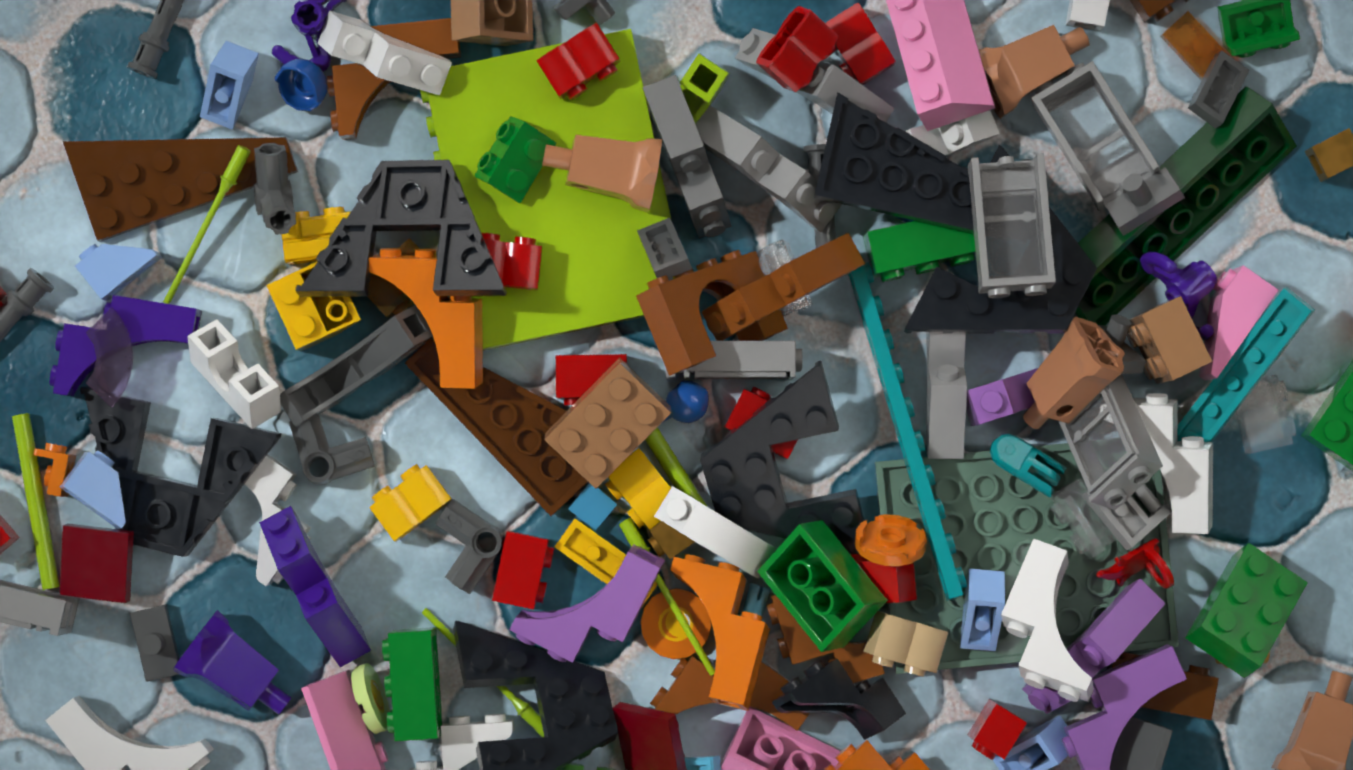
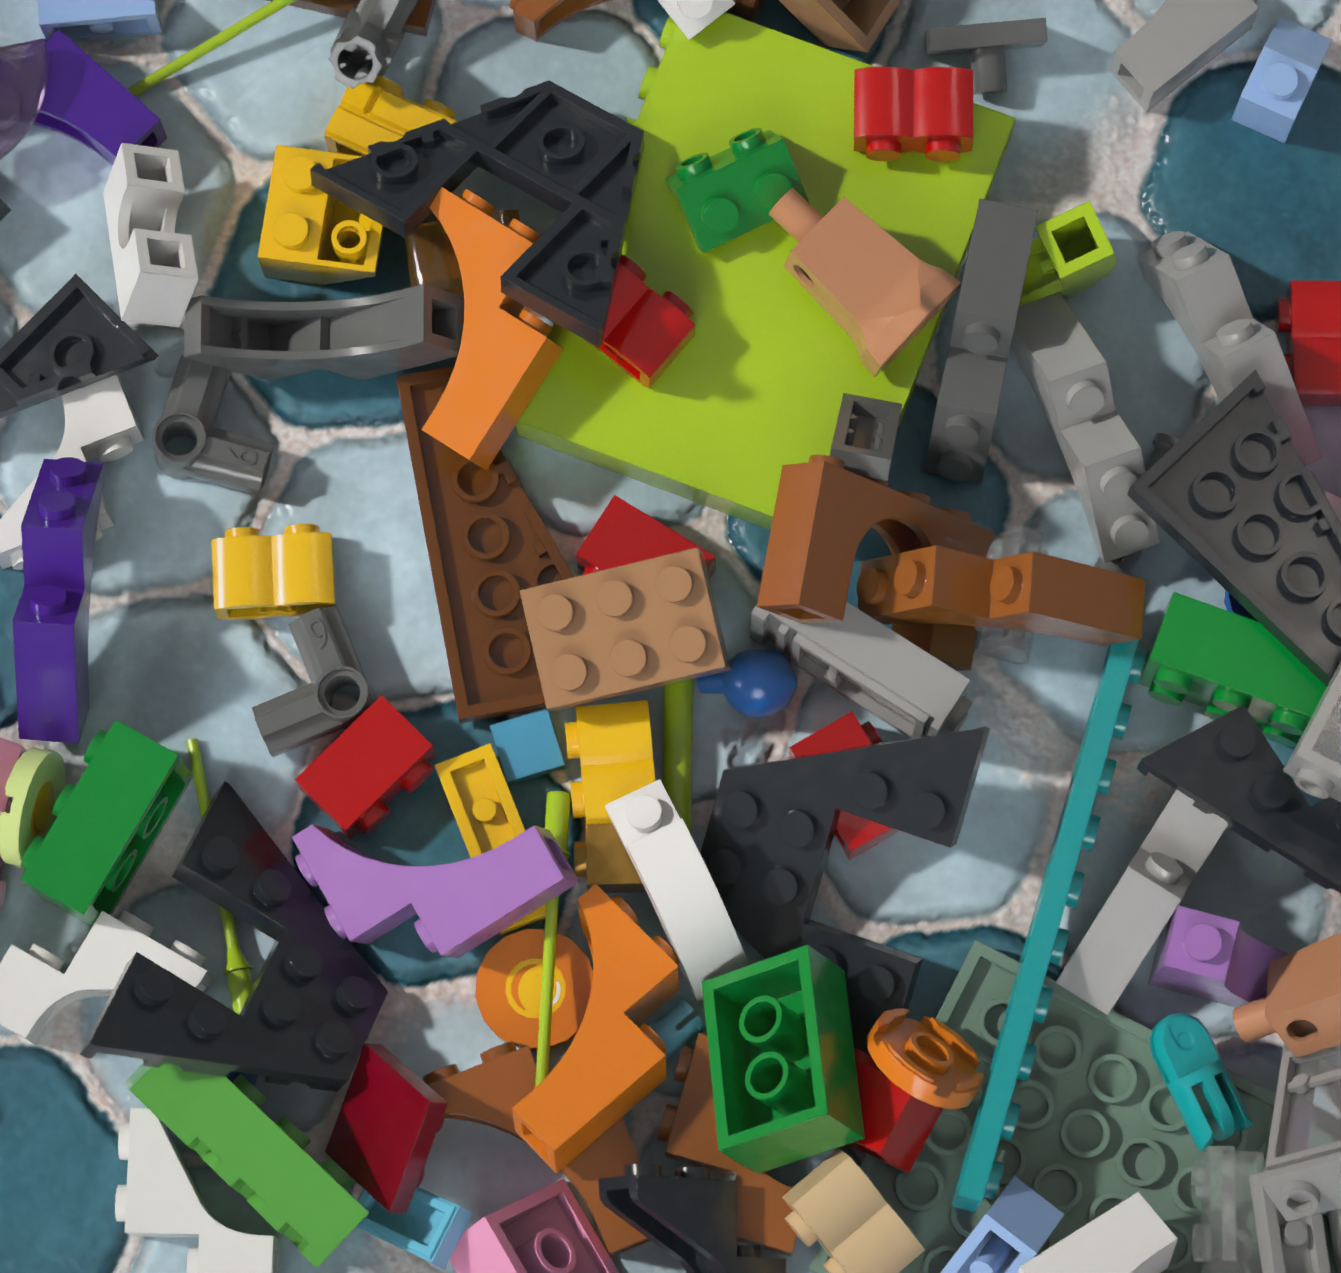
camera: 35 degrees right, 10 degrees down
red brick [756,6,838,93] -> none

